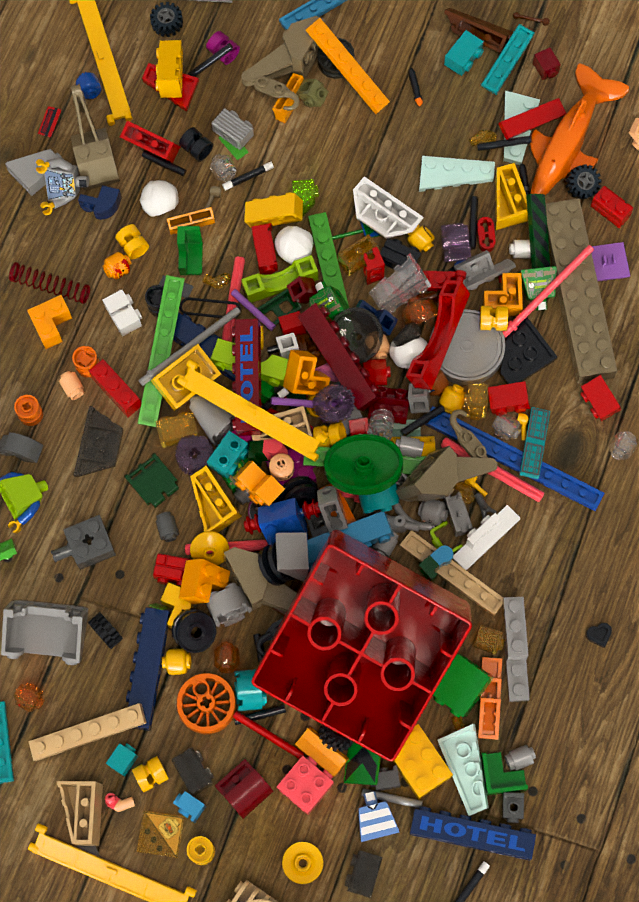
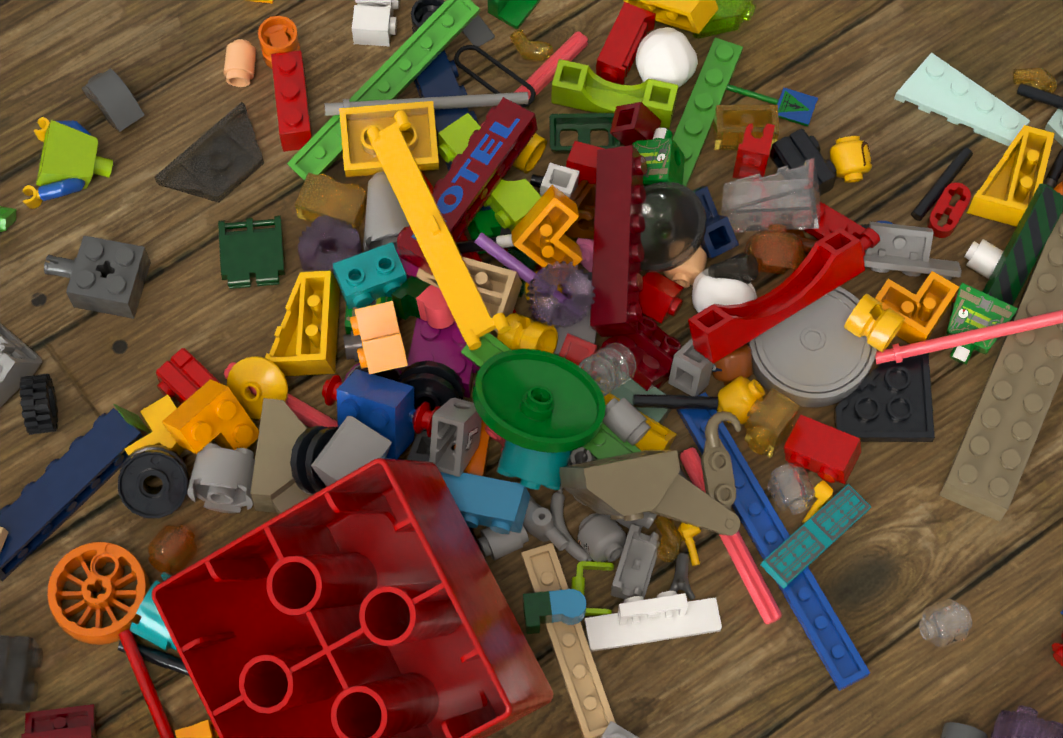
camera: 30 degrees right, 5 degrees down
orange wheel [14,395,43,426] -> none
dark grey brick [156,512,179,542] -> none
yellow head [162,648,192,675] -> none
medium lavender bar [231,289,276,331] -> none
light nougat head [269,453,294,481] -> none
white wedge [353,177,424,239] -> none
clear purple brick [441,223,471,262] -> none
red brick [580,375,621,421] -> none

